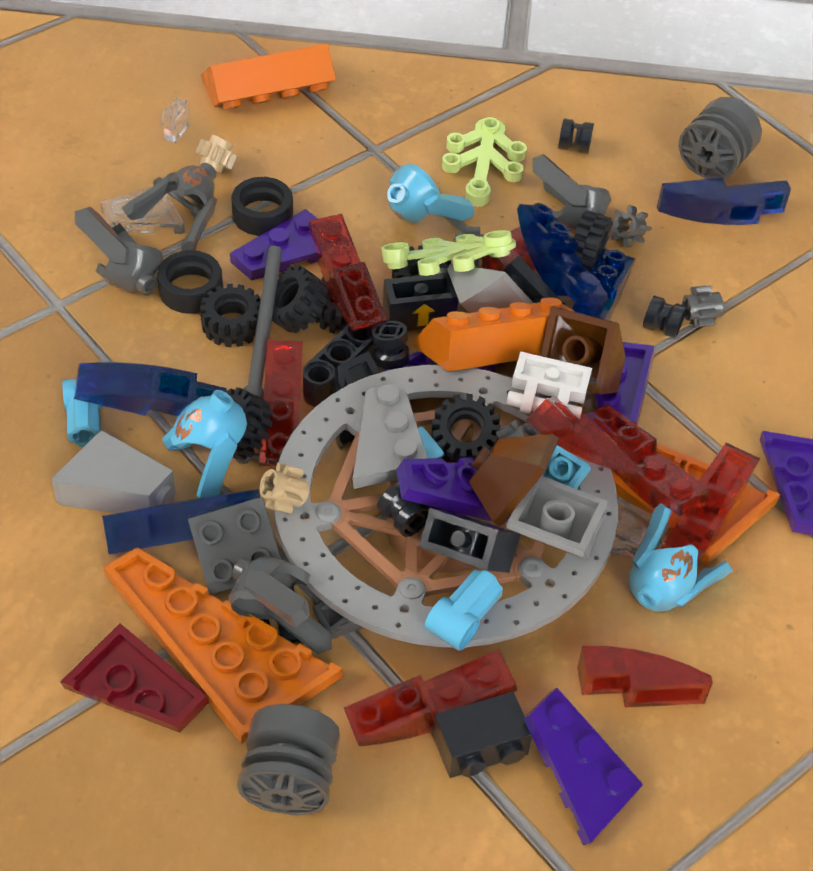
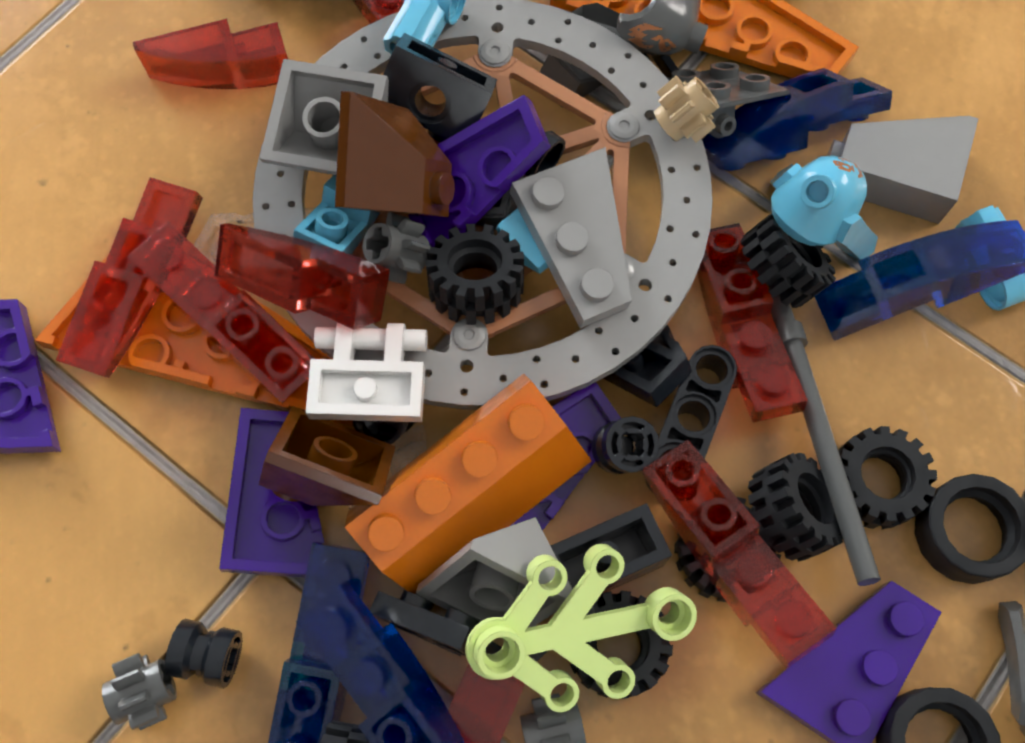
camera: 170 degrees right, 20 degrees up
medium azure piece [629,503,733,612] -> none

